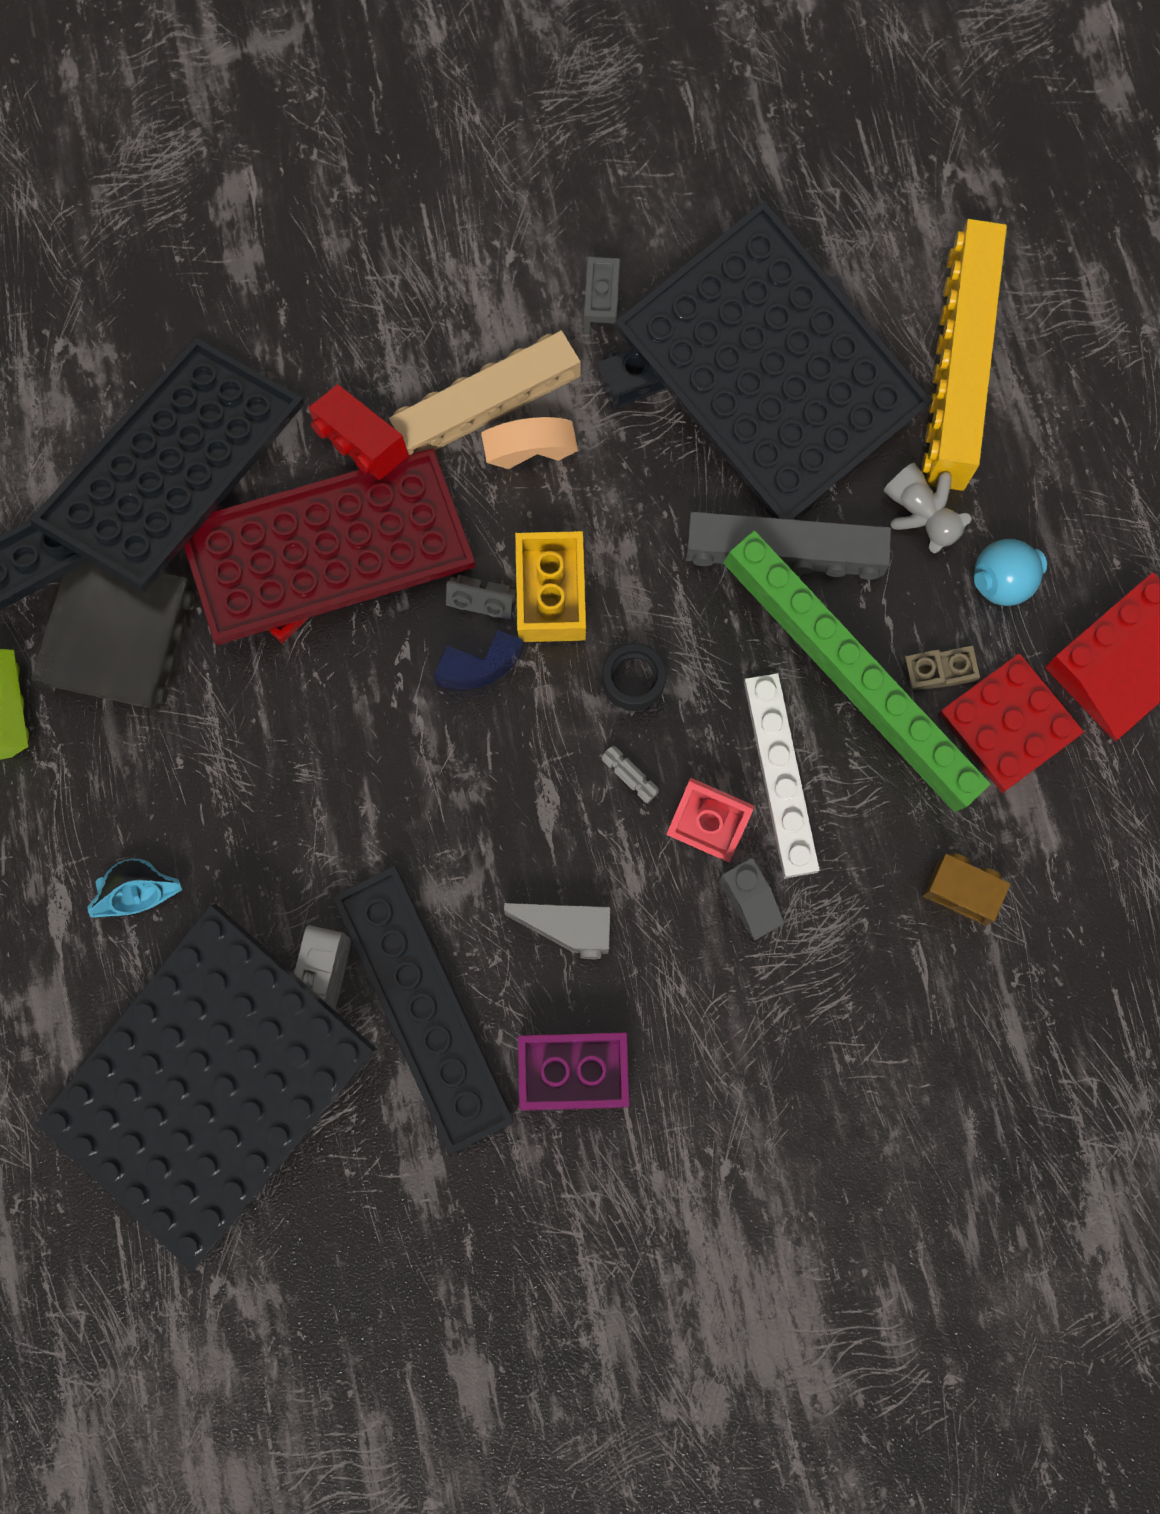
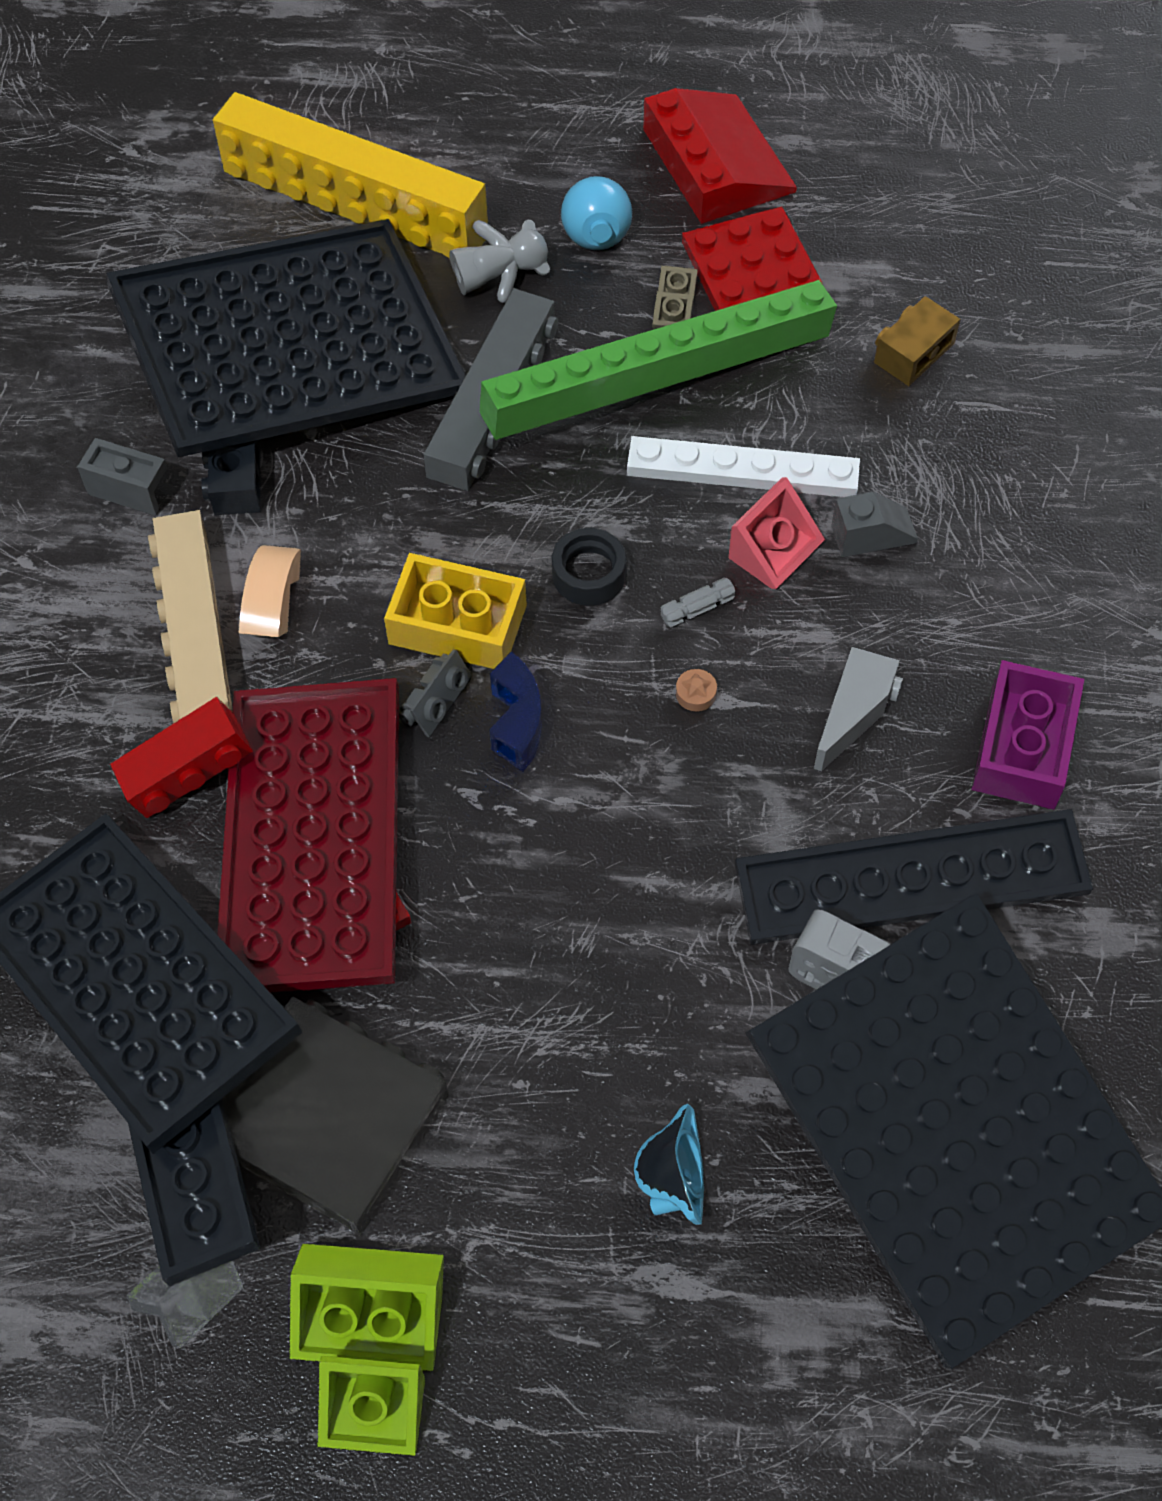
camera: 70 degrees left, 15 degrees down
none -> nougat tile [676,669,717,711]

